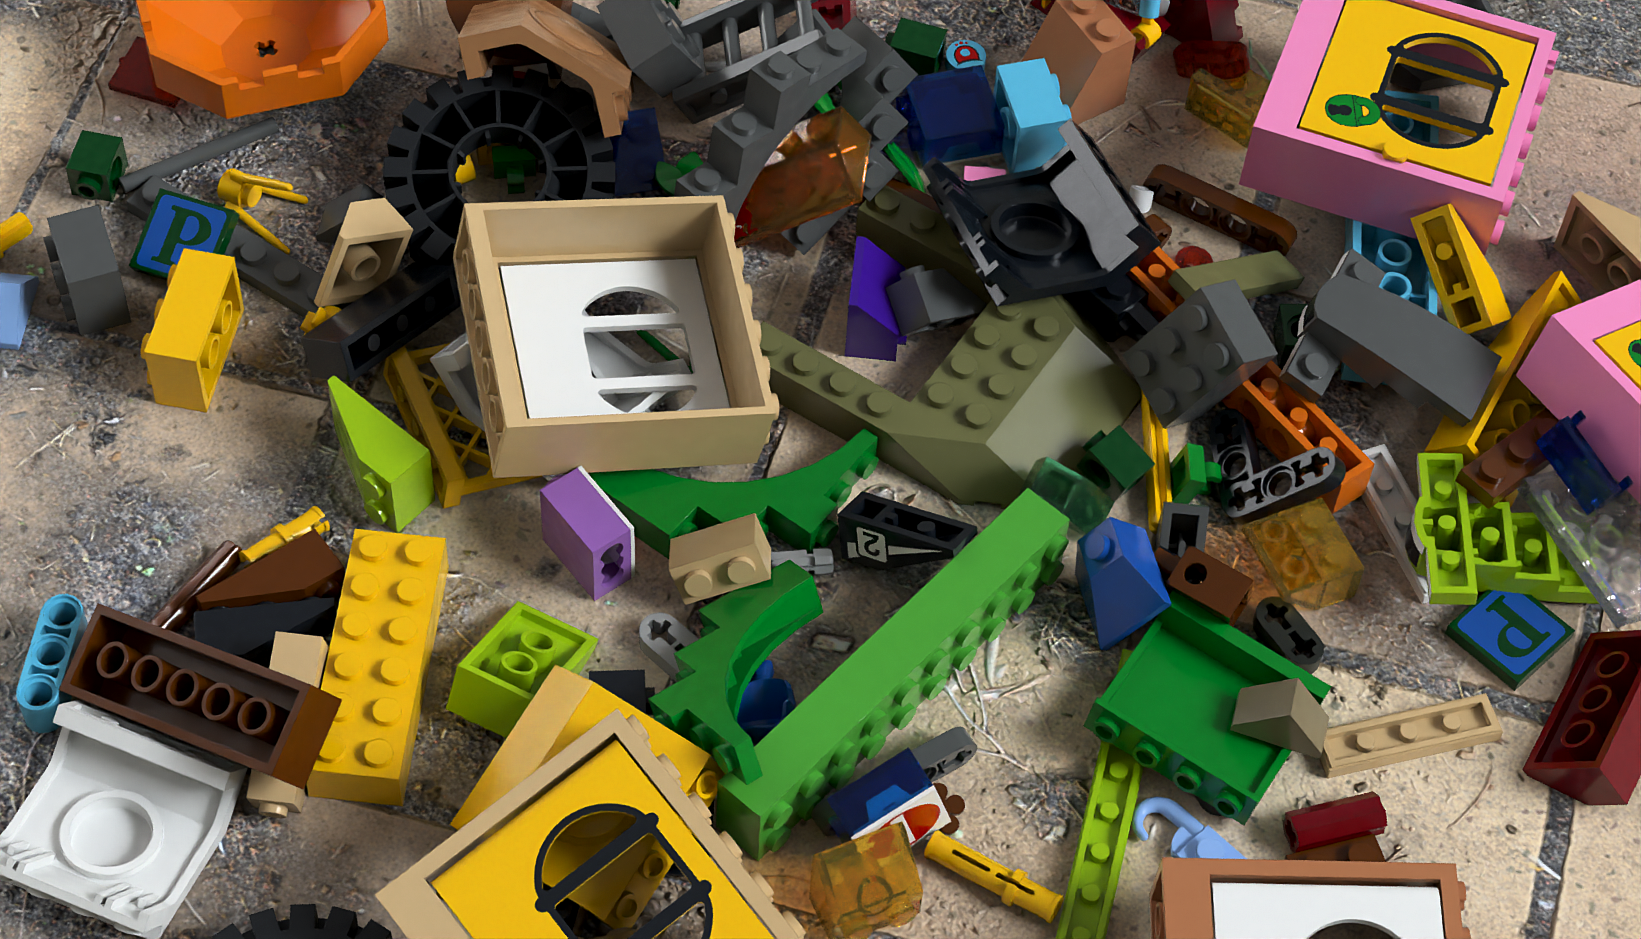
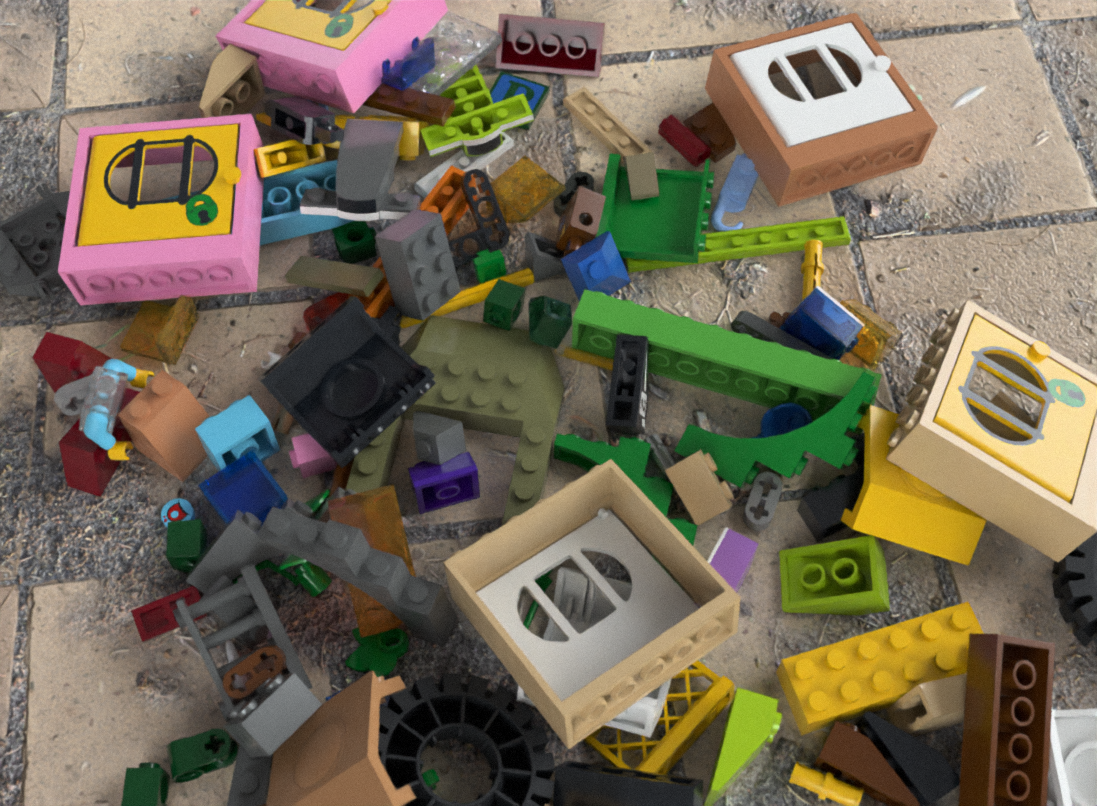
camera: 110 degrees left, 5 degrees up
reddish brown beam [1143,164,1297,256] -> none
clear red beam [1173,40,1250,79] -> none
none -> reddish brown beam [223,645,286,699]
none -> black hinge [264,96,344,145]

